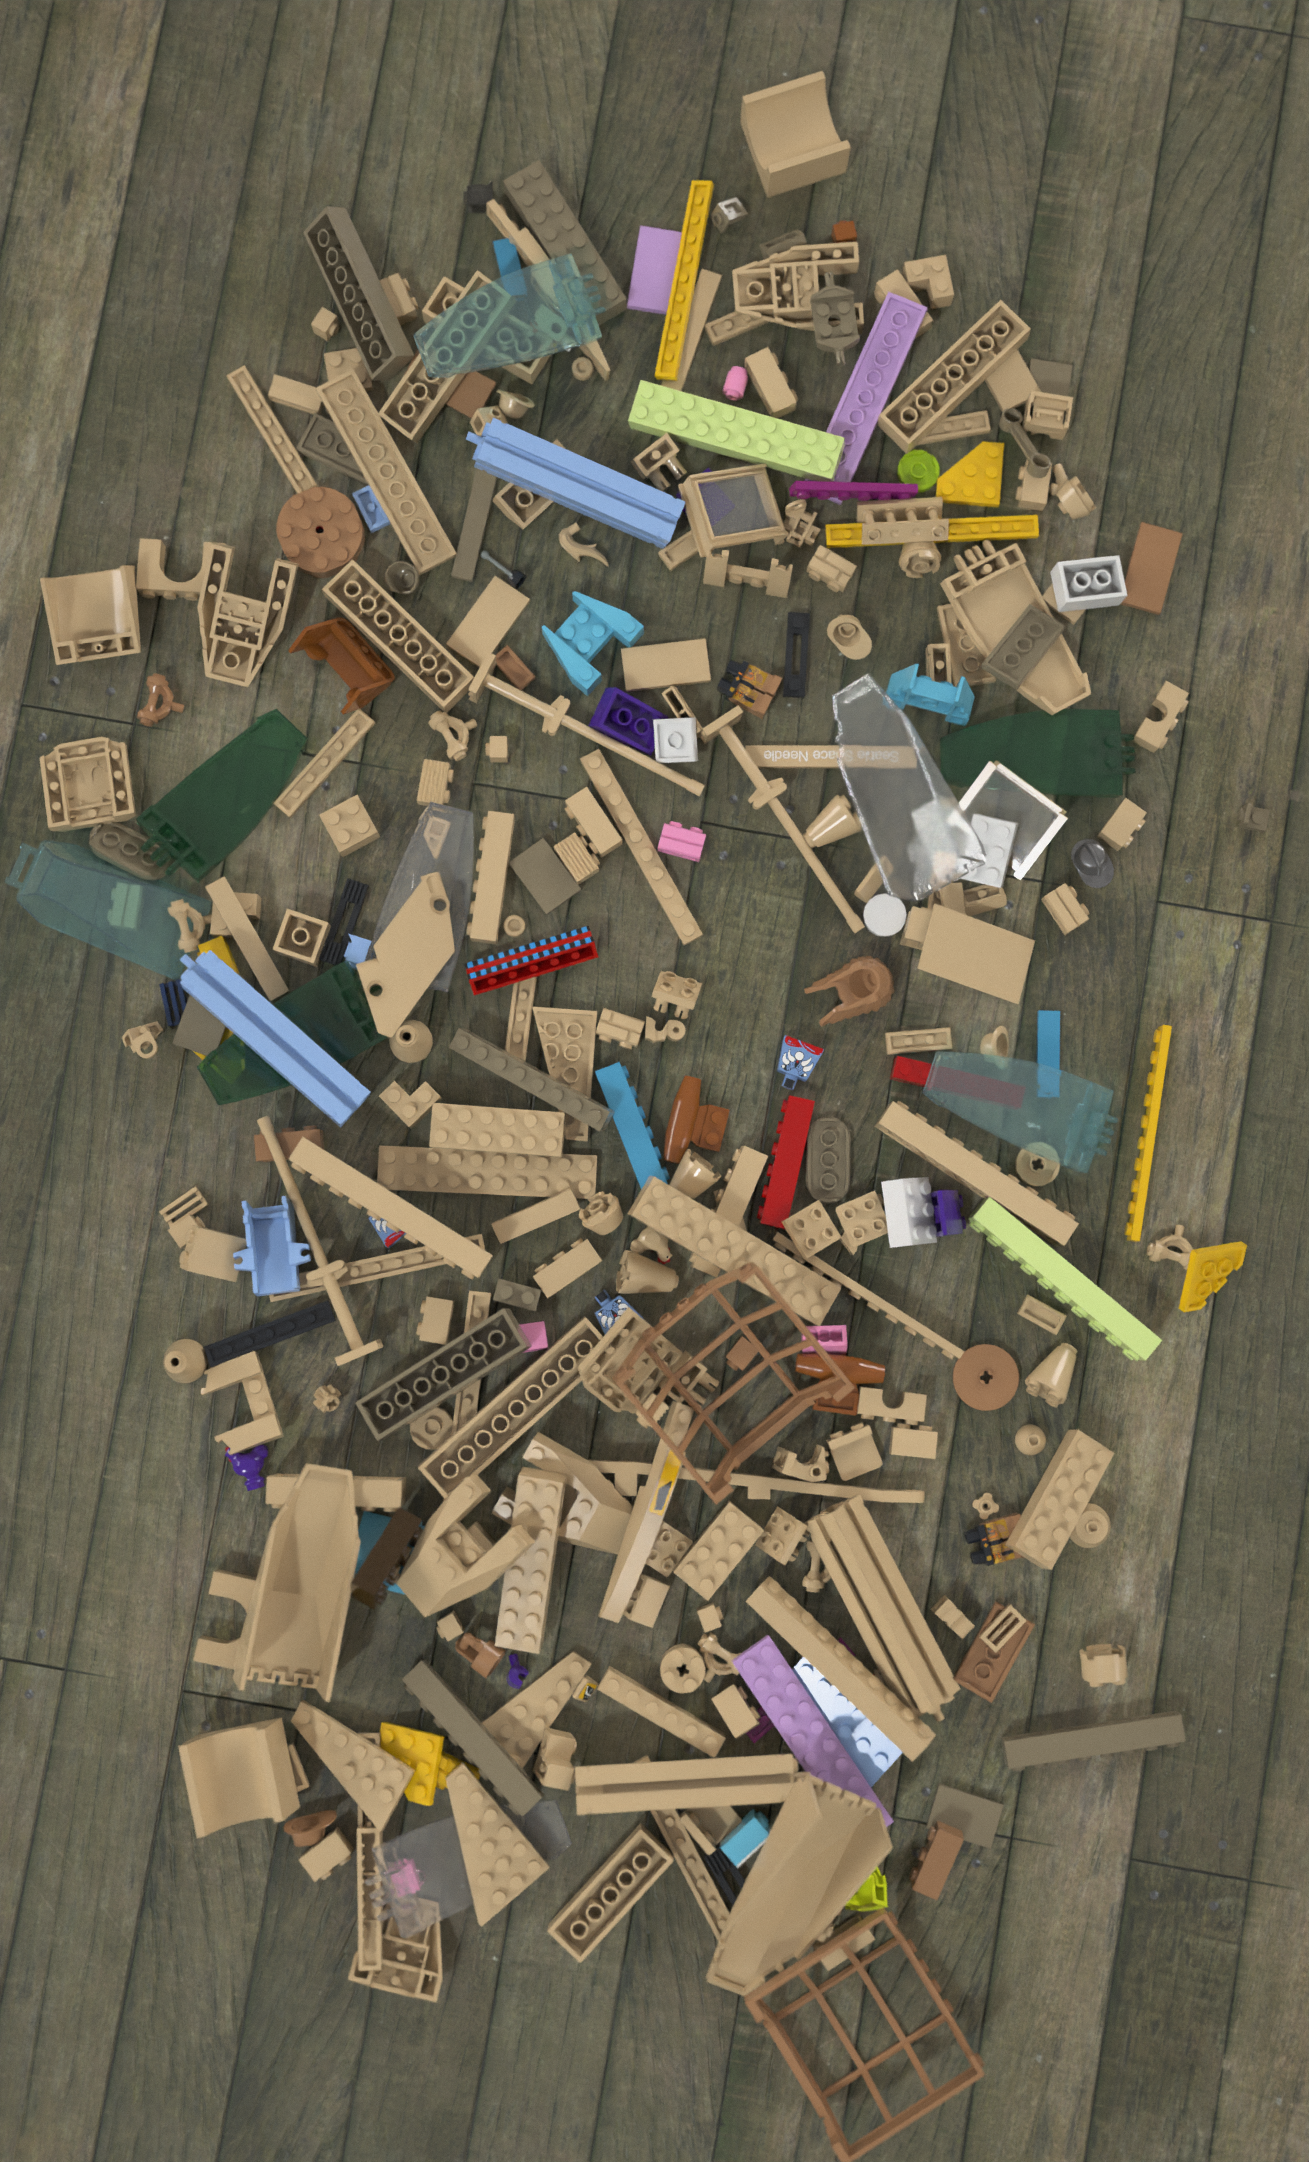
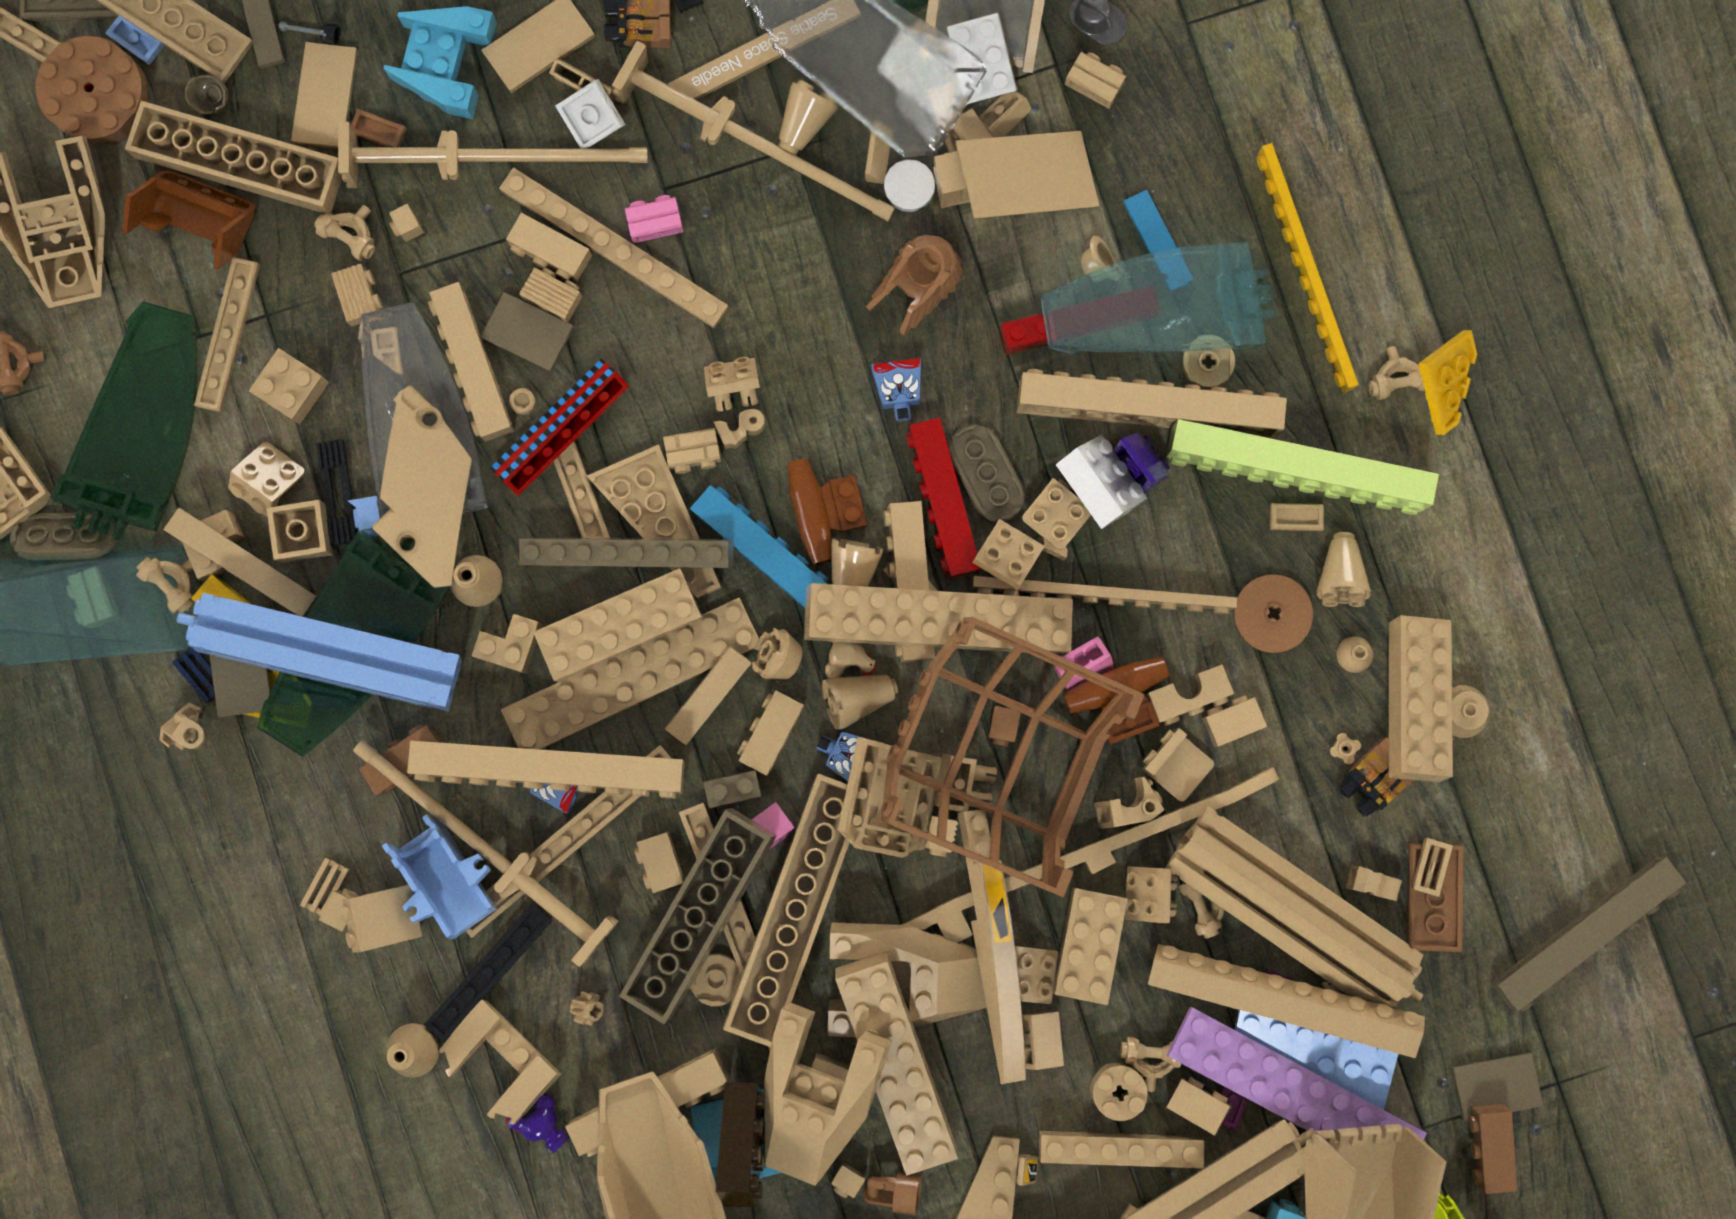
camera: 25 degrees left, 0 degrees up
dark purple piece [506,1654,529,1689] -> none
dark purple slope [588,687,668,756] -> none
tan plate [697,1602,724,1633] -> none
tan tile [885,1027,952,1055] -> none
tan brick [1080,1644,1128,1687] -> none
none -> tan bracket [228,442,305,517]

